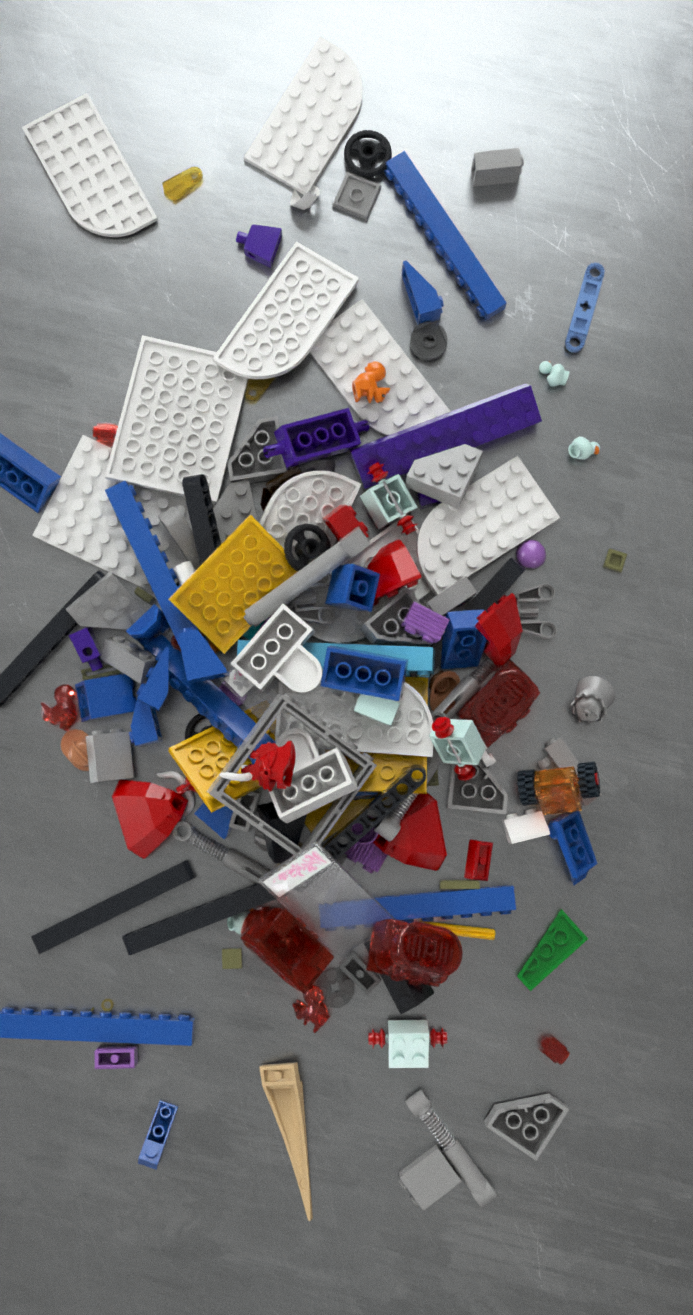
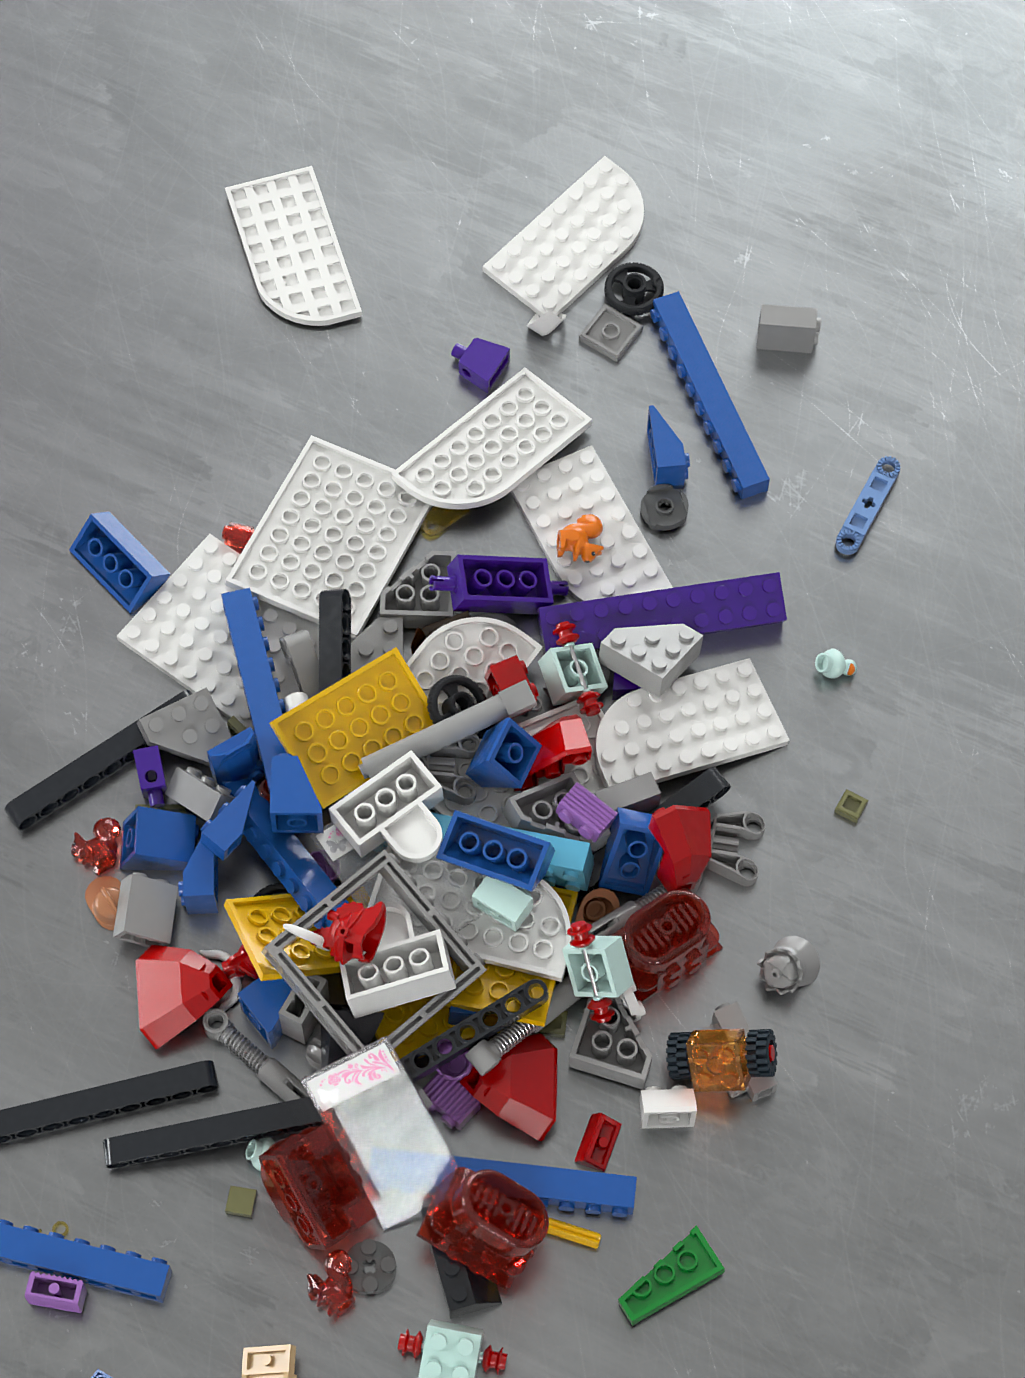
camera: 10 degrees right, 20 degrees down
clear yellow piece [162,167,203,202] -> none
dark grey brick [339,951,381,995] -> none
olive tile [439,880,480,889] -> none
medium lavender hair [516,540,546,569] -> none
light aqua animal [539,361,569,387] -> none
blue slope [548,809,598,885] -> none

